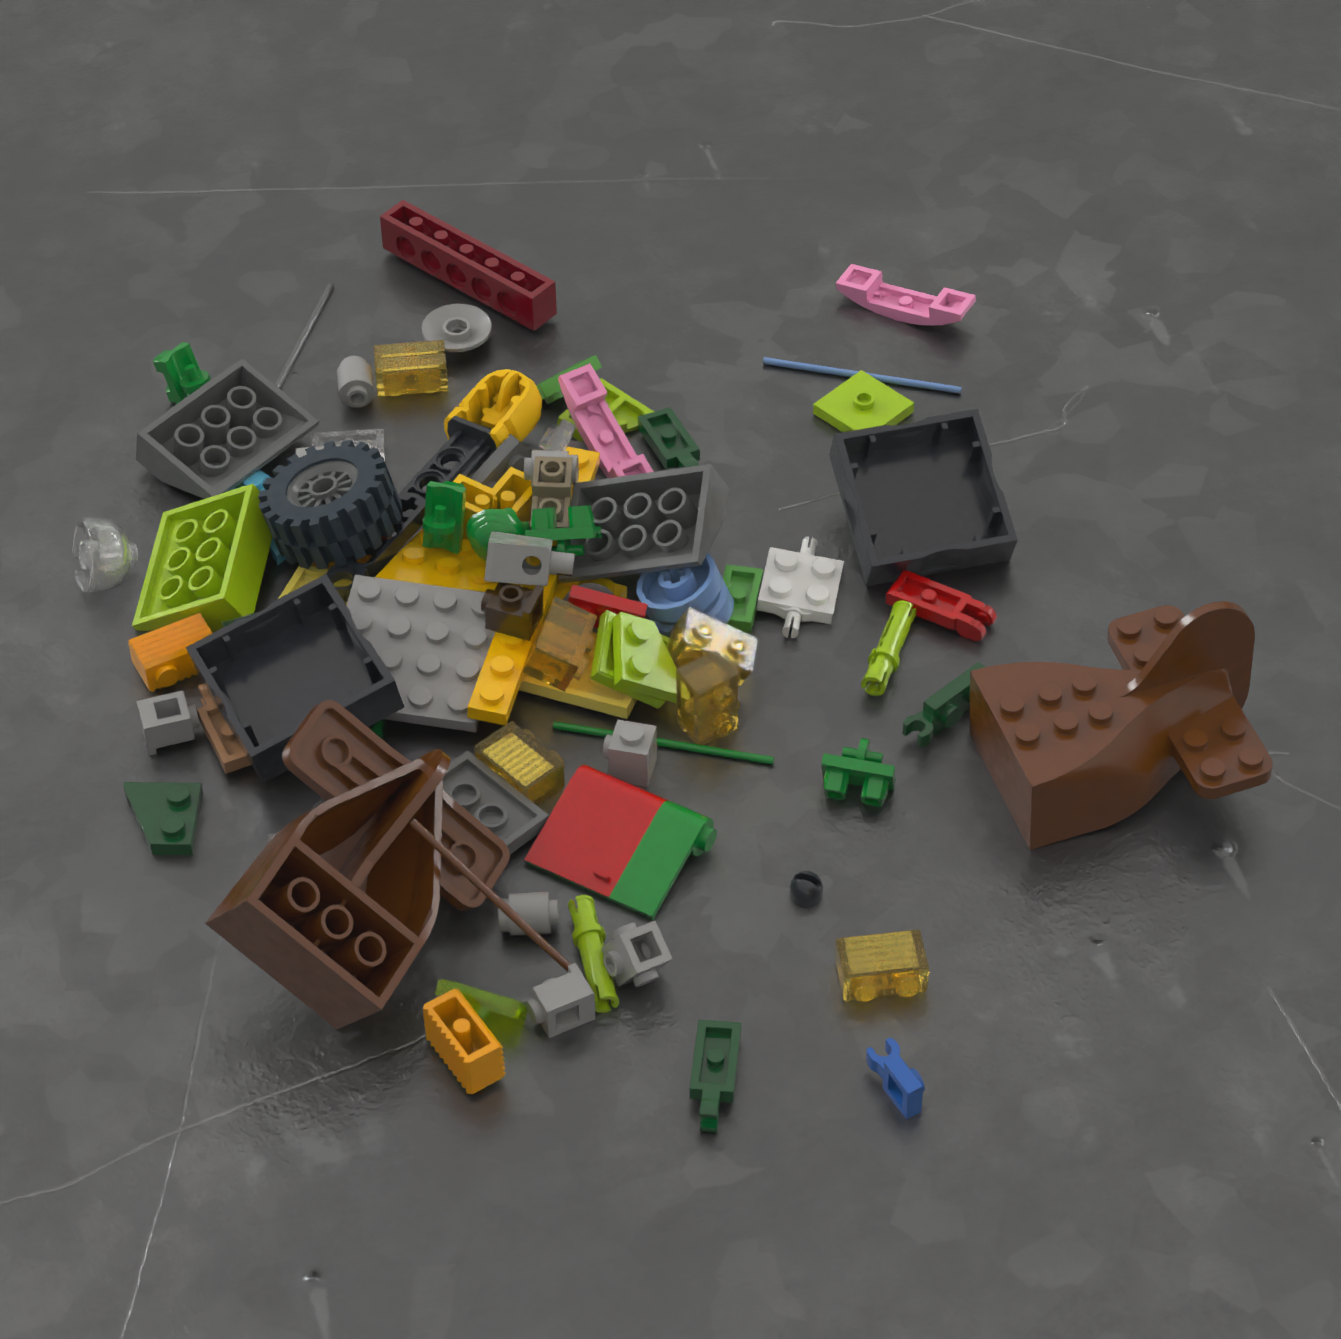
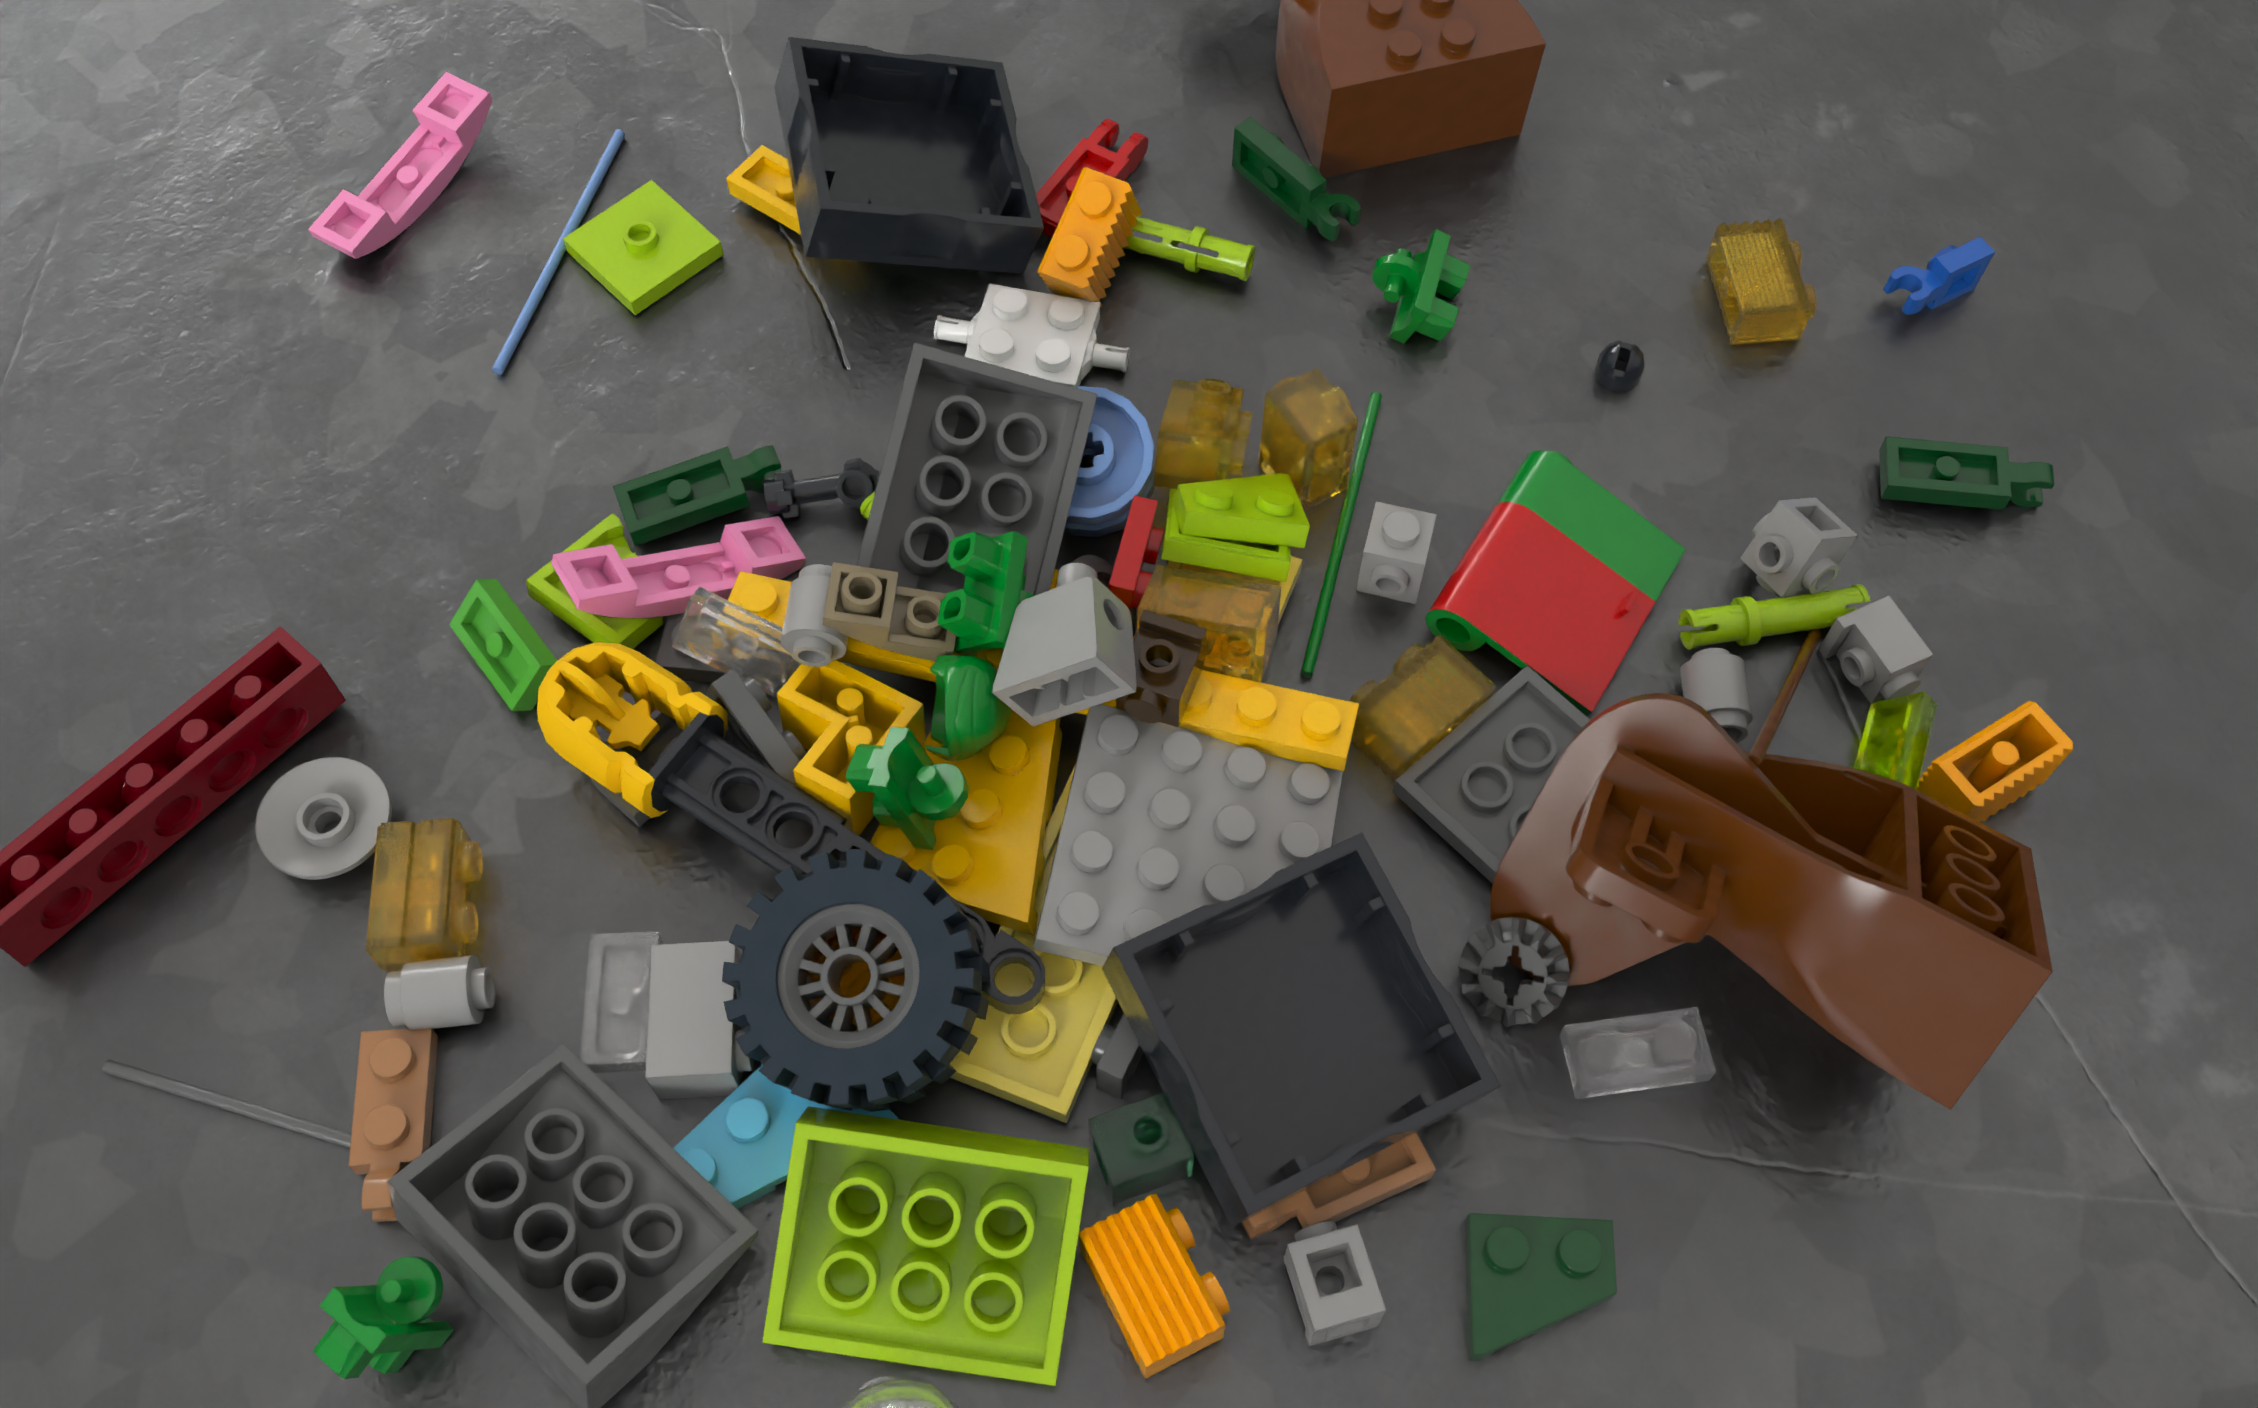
camera: 90 degrees left, 15 degrees up
none -> medium nougat plate [349,1028,438,1222]
none -> light orange brick [1037,168,1143,307]

